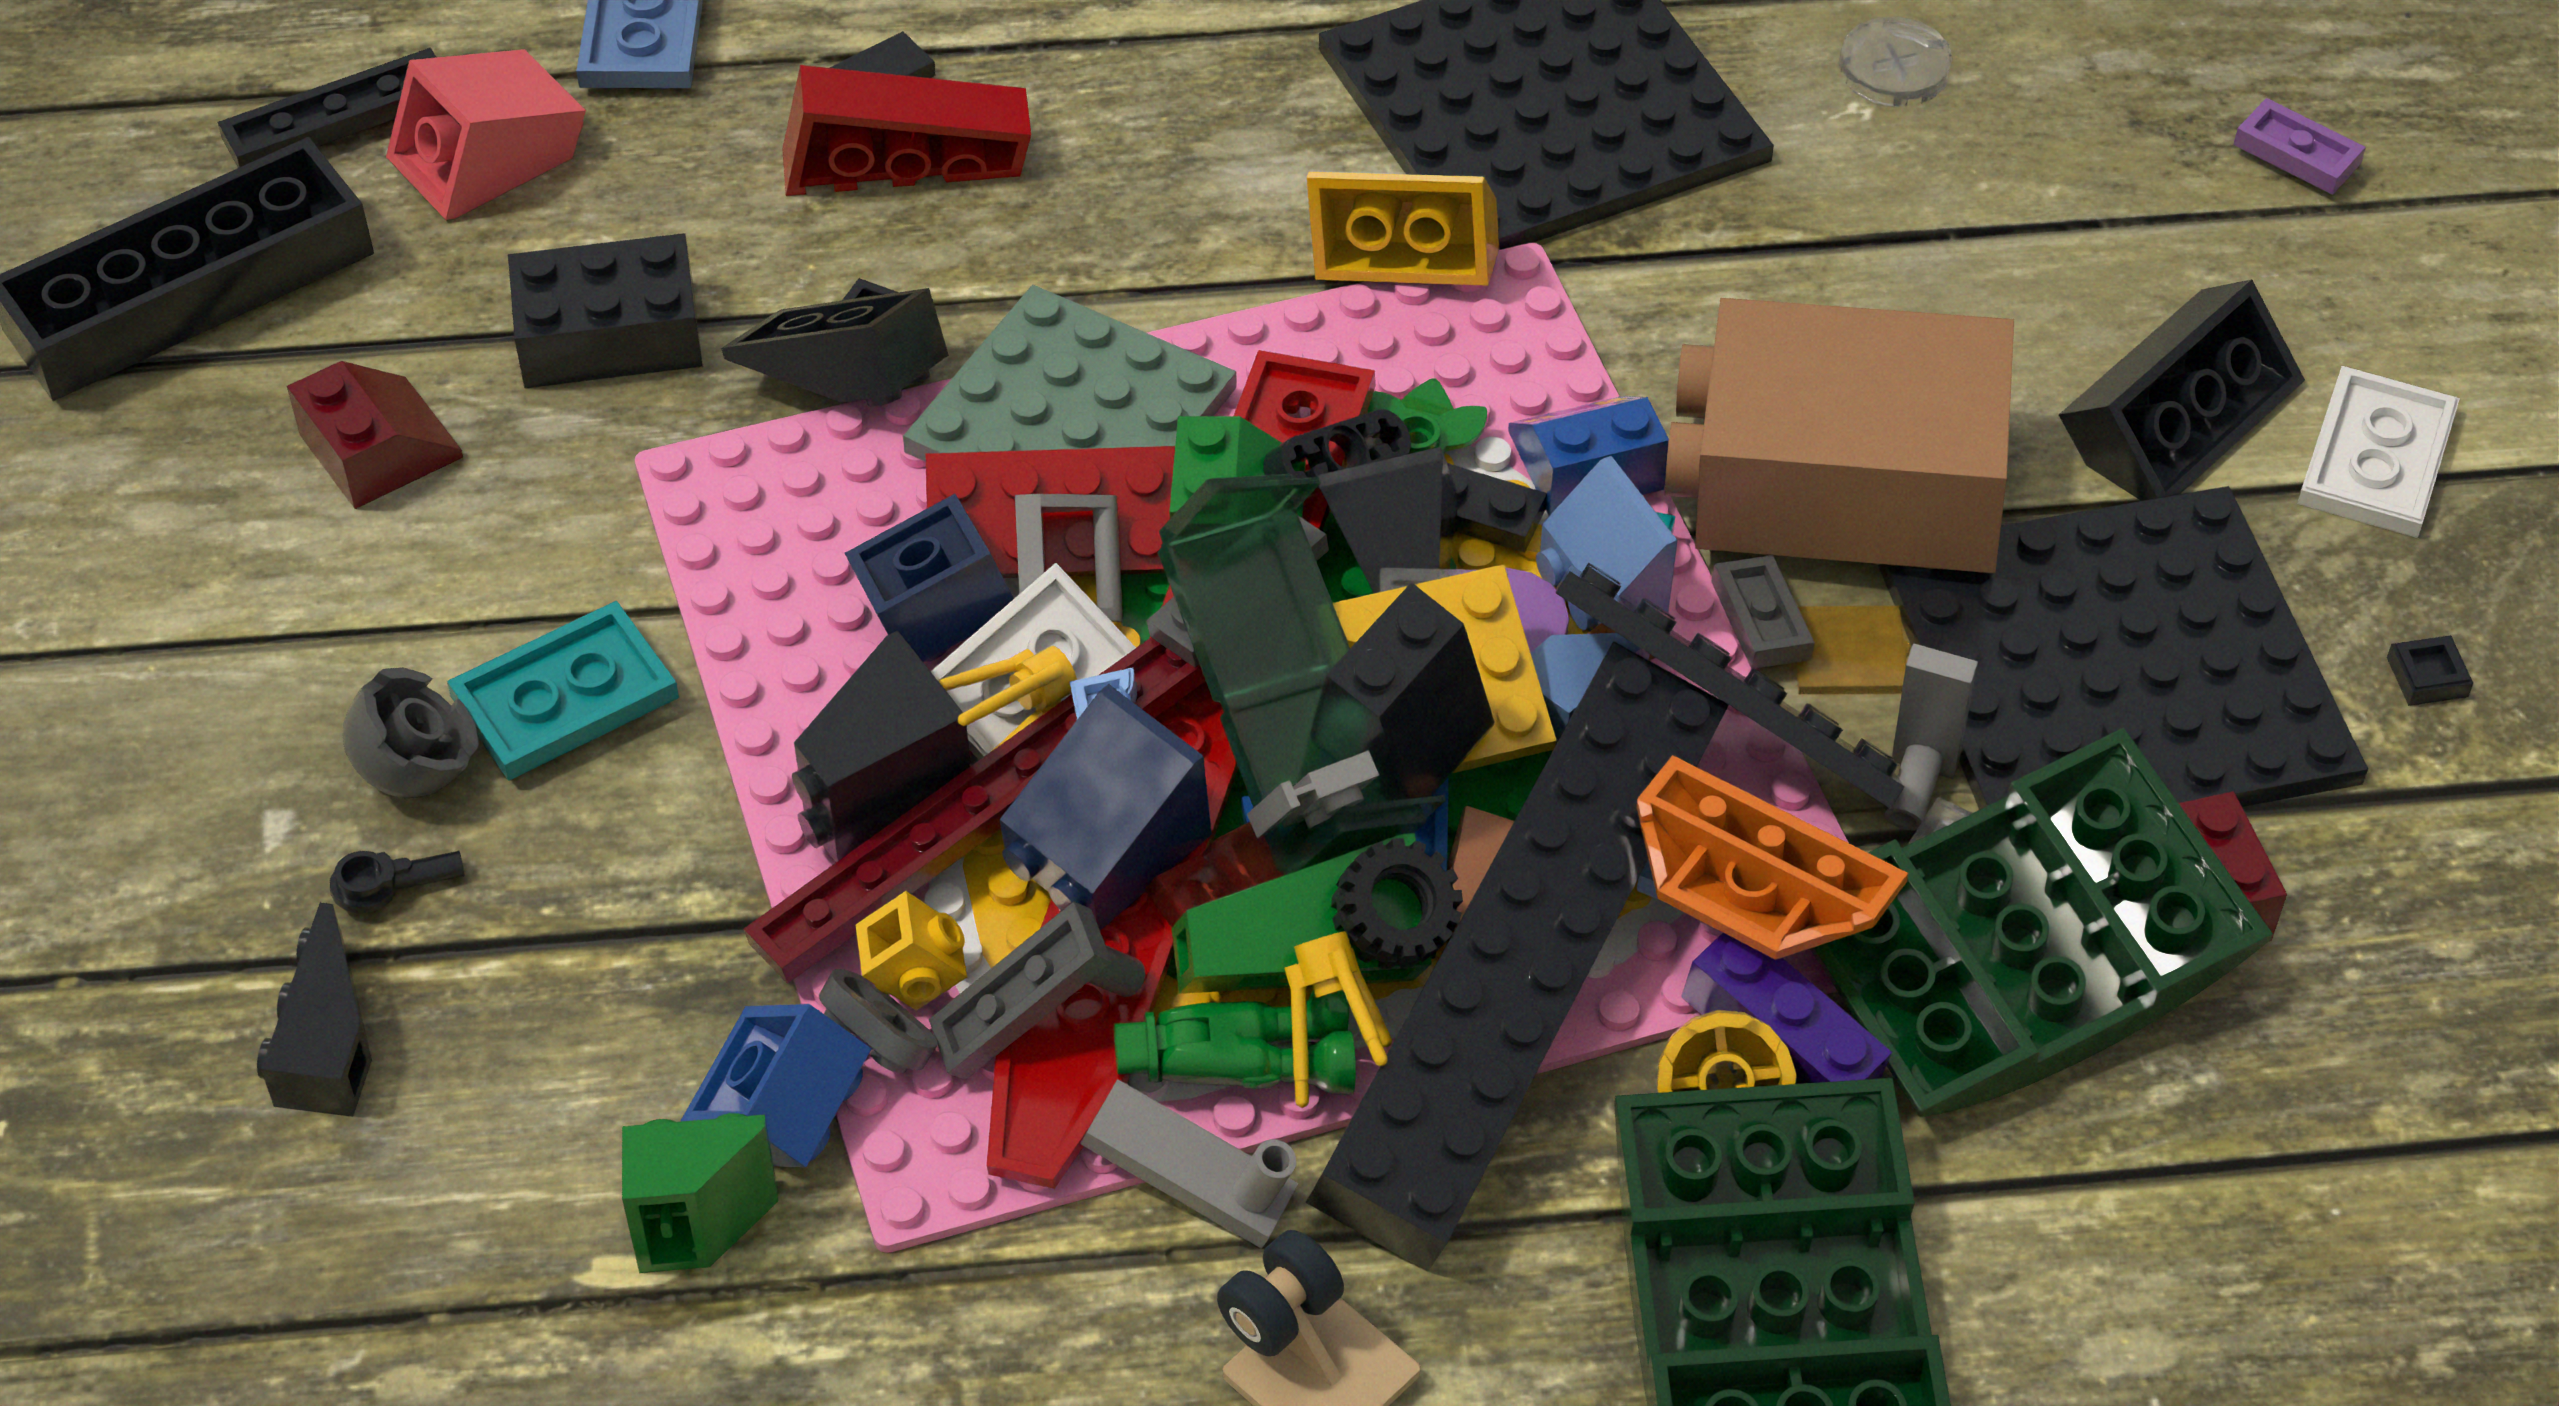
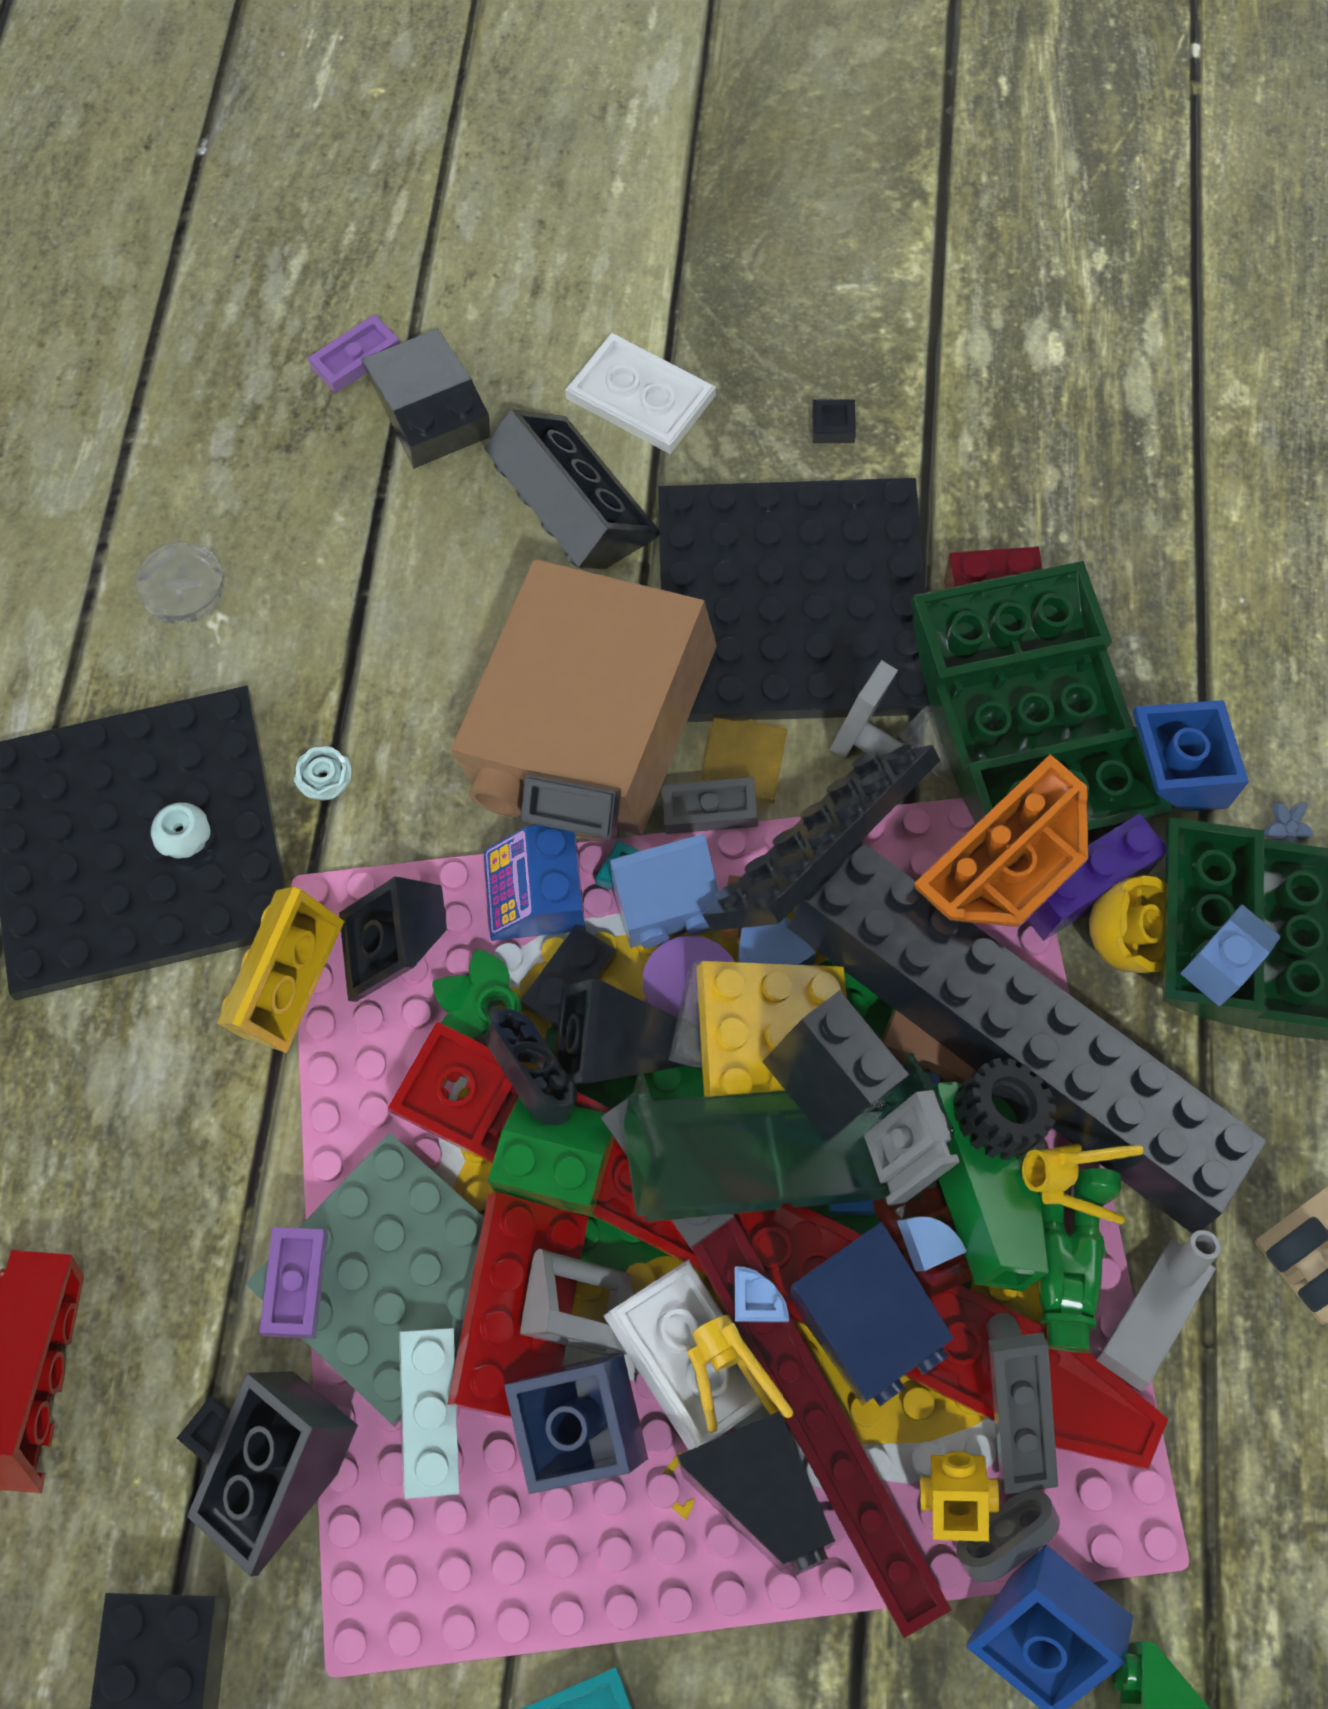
camera: 75 degrees left, 15 degrees up
none -> light aqua plate [151,803,210,859]
none -> medium lavender plate [259,1227,328,1339]
none -> light aqua plate [294,746,351,801]
none -> black slope [339,876,447,1002]
none -> black slope [361,328,490,469]
none -> light aqua plate [399,1328,459,1499]
none -> black tile [521,772,621,839]
none -> light blue tile [897,1217,967,1271]
none -> blue slope [1133,700,1249,812]
none -> medium blue slope [1180,904,1281,1007]
none -> sand blue plant [1264,802,1314,844]

